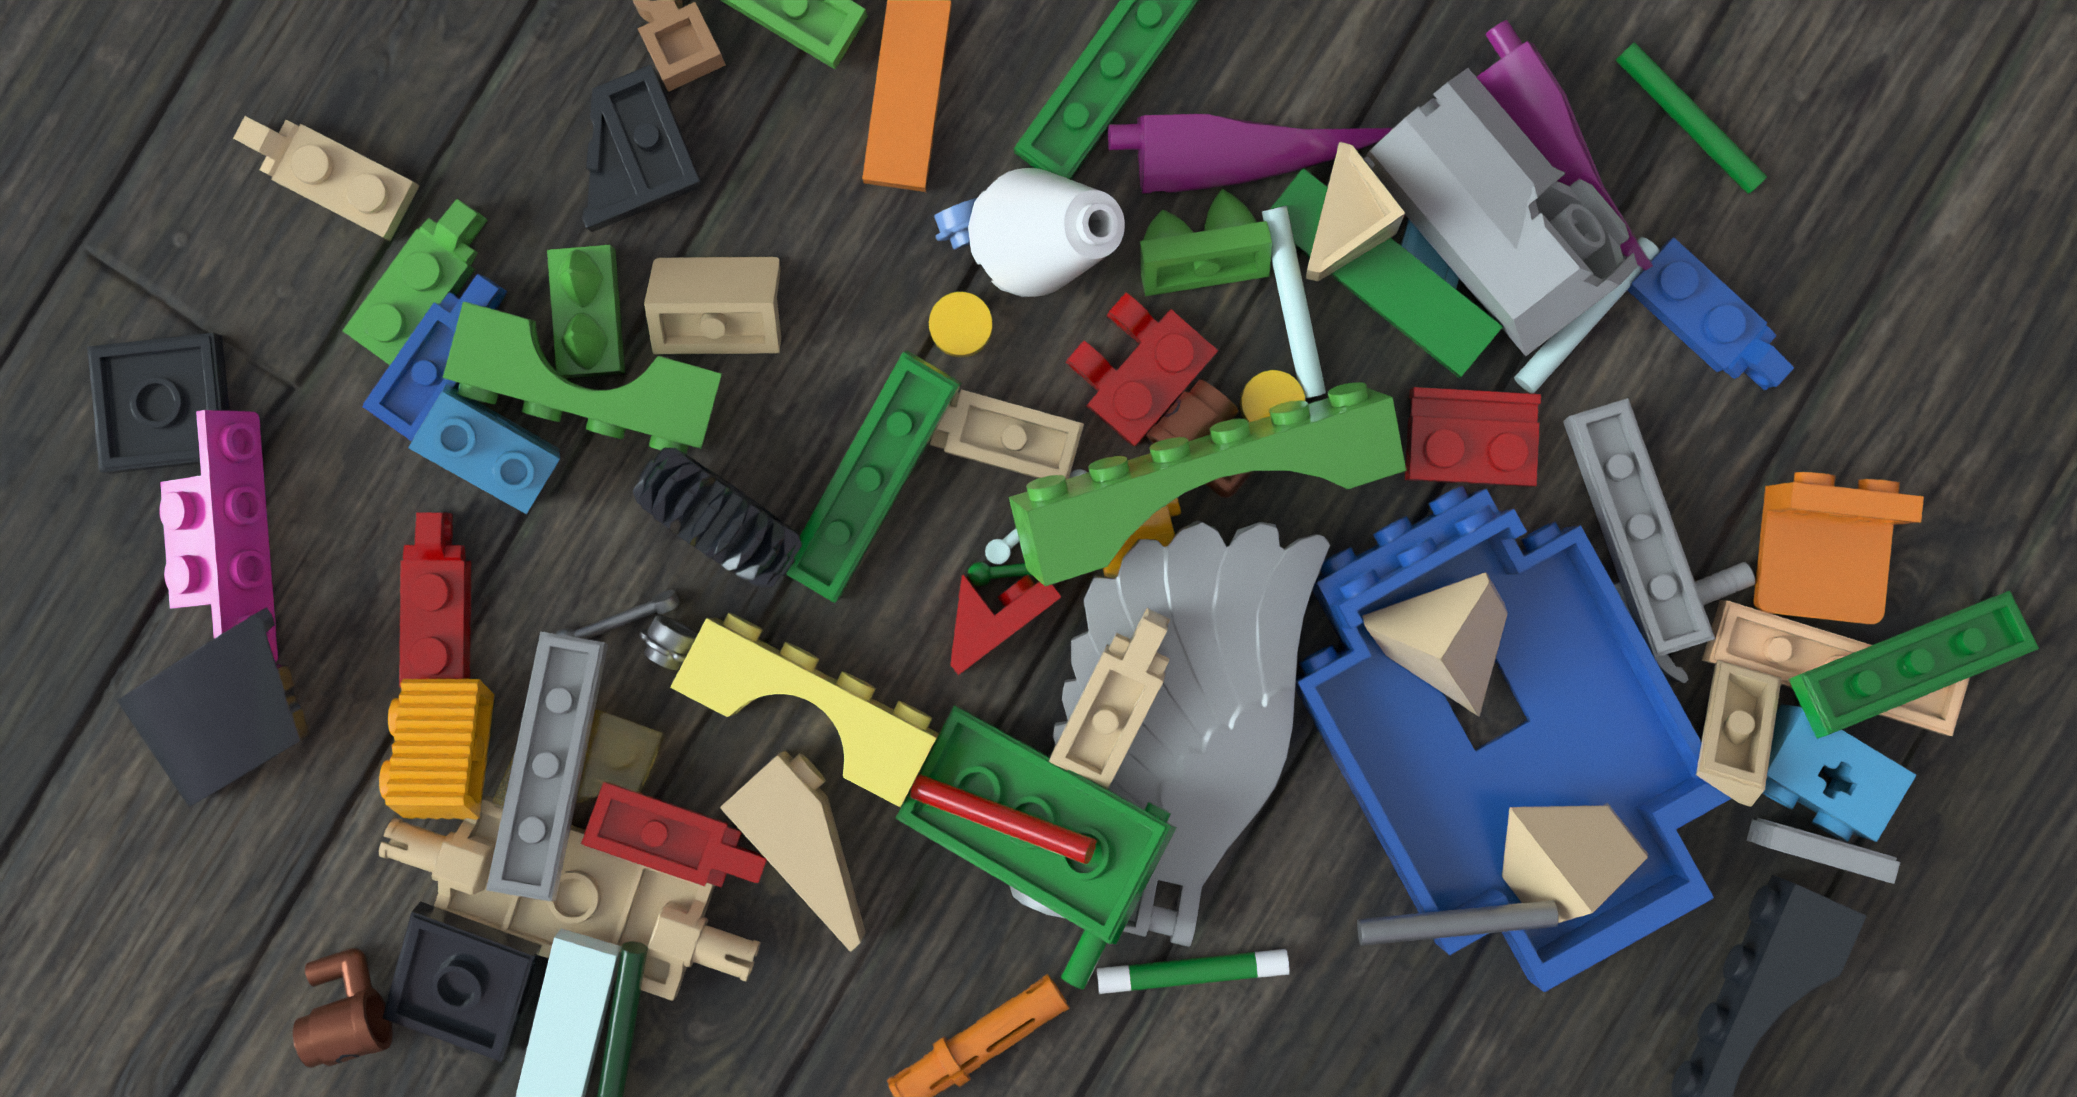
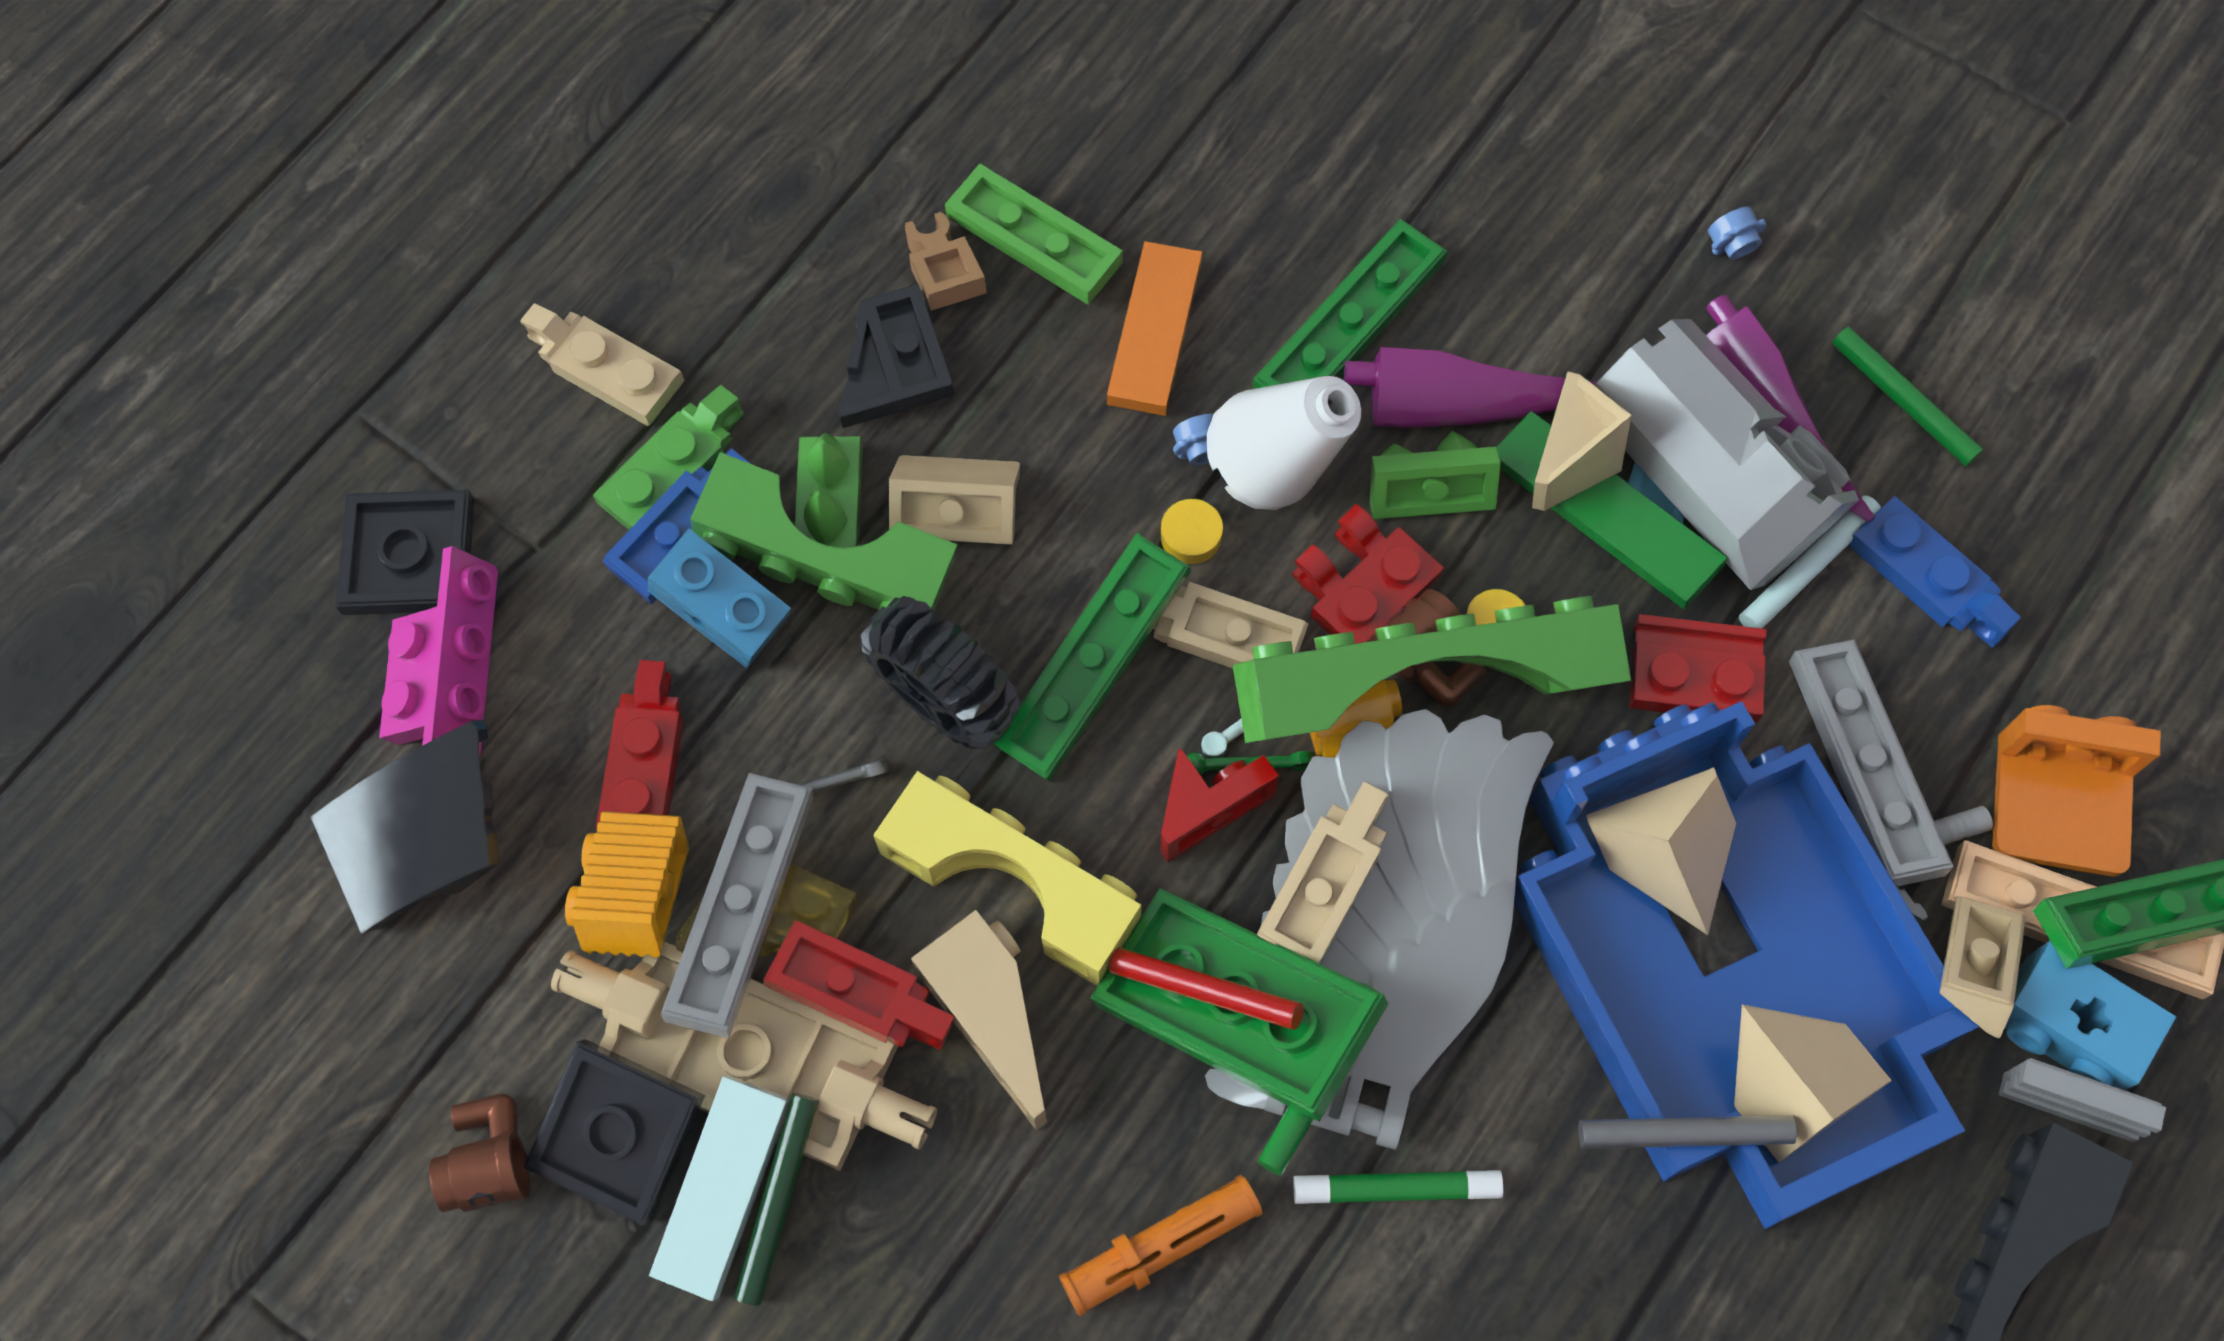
camera: 10 degrees right, 20 degrees down
flat silver plate [639,615,698,670] -> none
light aqua bar [1262,206,1326,398] -> none

